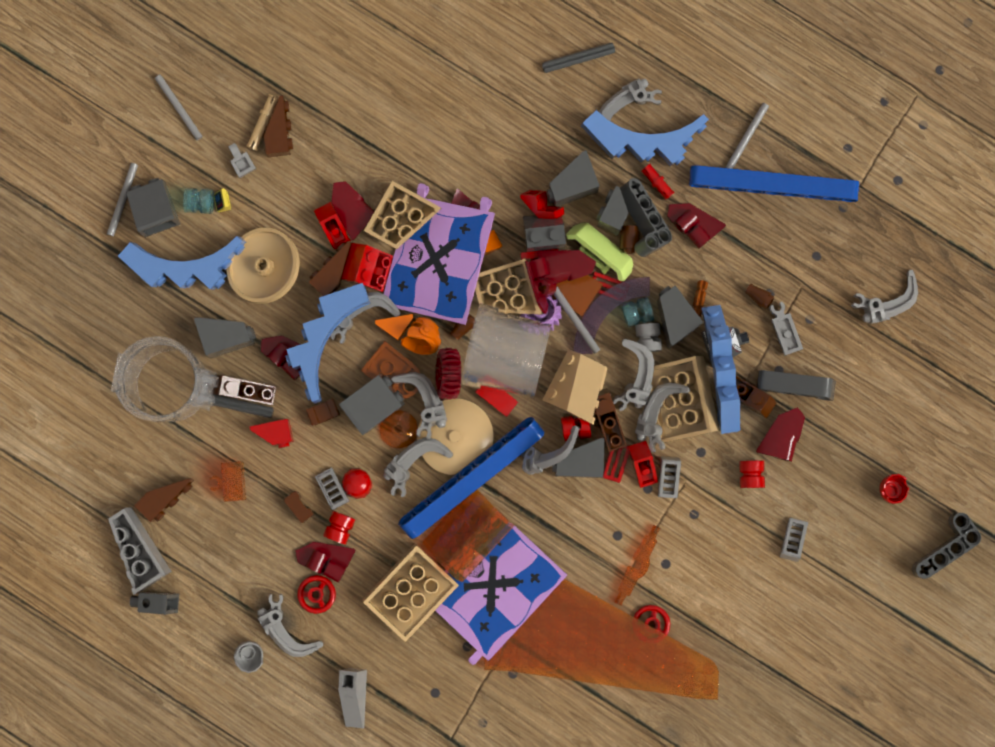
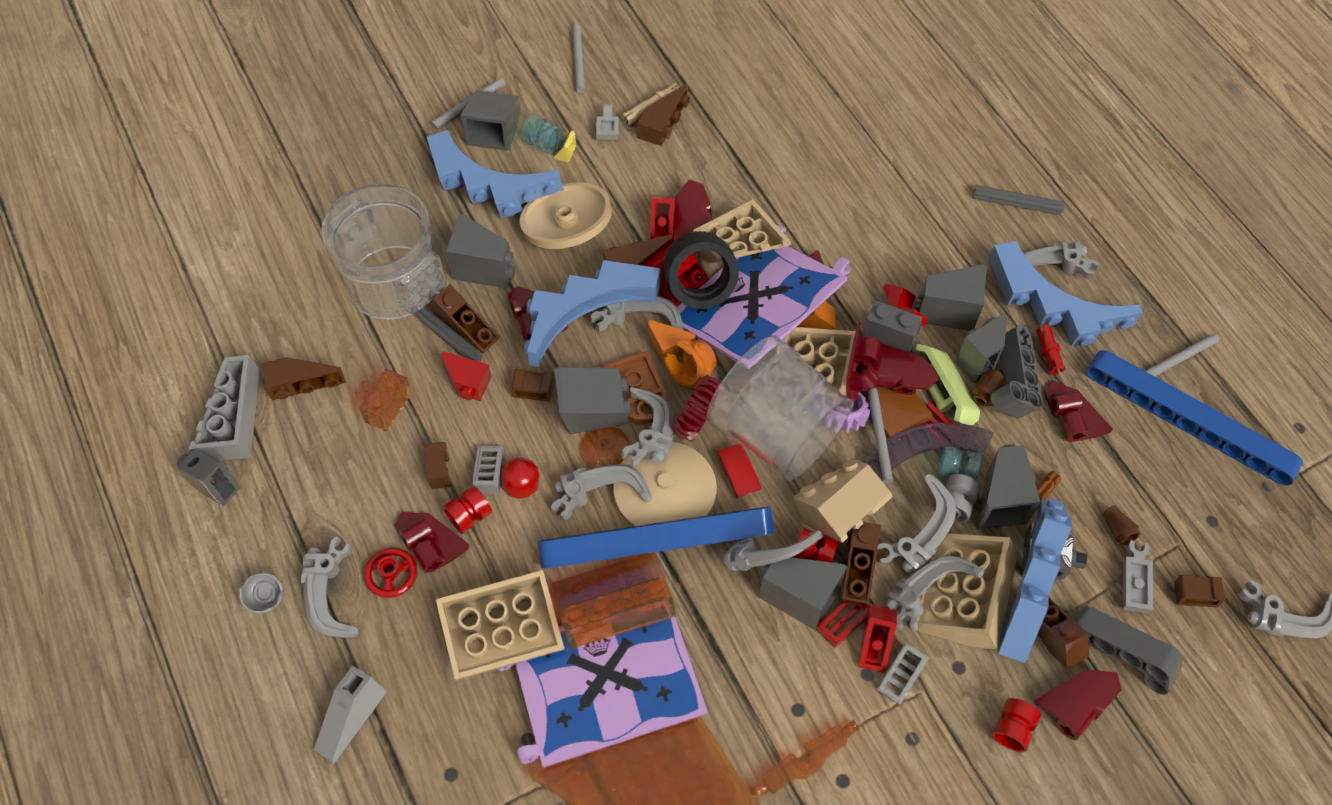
camera: 25 degrees right, 25 degrees down
none -> black tyre [663,231,739,309]
none -> reddish brown piece [1174,575,1225,607]

